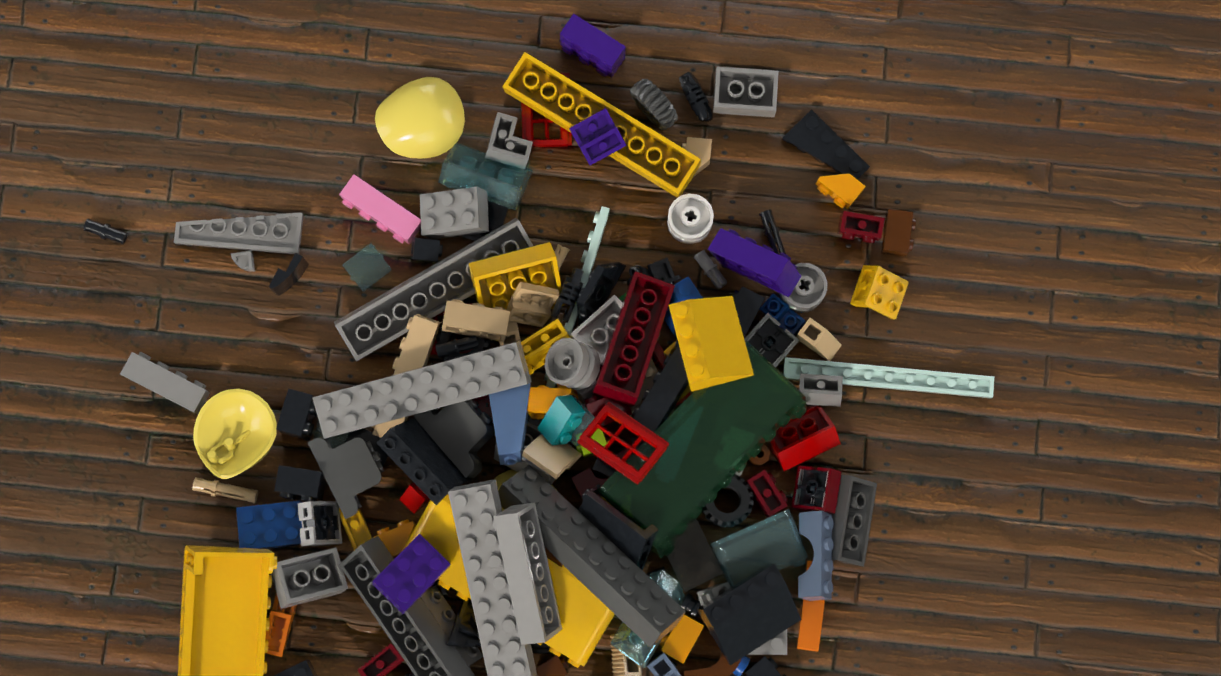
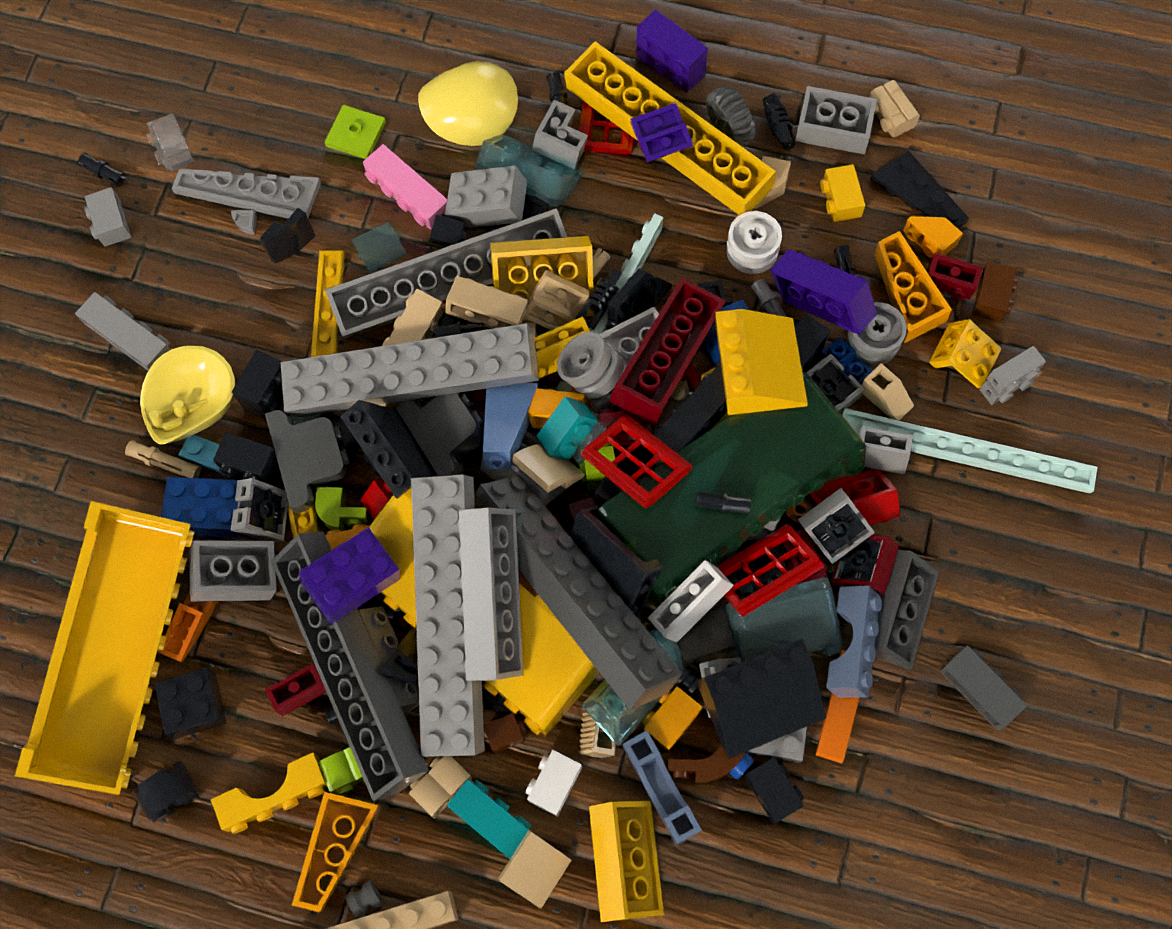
camera: 15 degrees right, 10 degrees down
none -> light grey brick [84,187,132,247]
none -> clear brick [146,113,194,172]
none -> medium azure plate [178,435,225,475]
none -> yellow tile [311,250,345,357]
none -> lime brick [315,487,370,531]
none -> lime plate [324,105,386,159]
none -> black pin [546,72,568,106]
none -> white brick [648,560,734,642]
none -> black axle [695,491,751,515]
none -> red piece [716,524,824,617]
none -> piece [798,488,875,564]
none -> yellow brick [820,164,865,222]
none -> tan brick [869,80,920,138]
none -> light orange wedge [875,231,952,343]
none -> dark grey brick [939,645,1027,731]
none -> light grey piece [980,346,1046,405]

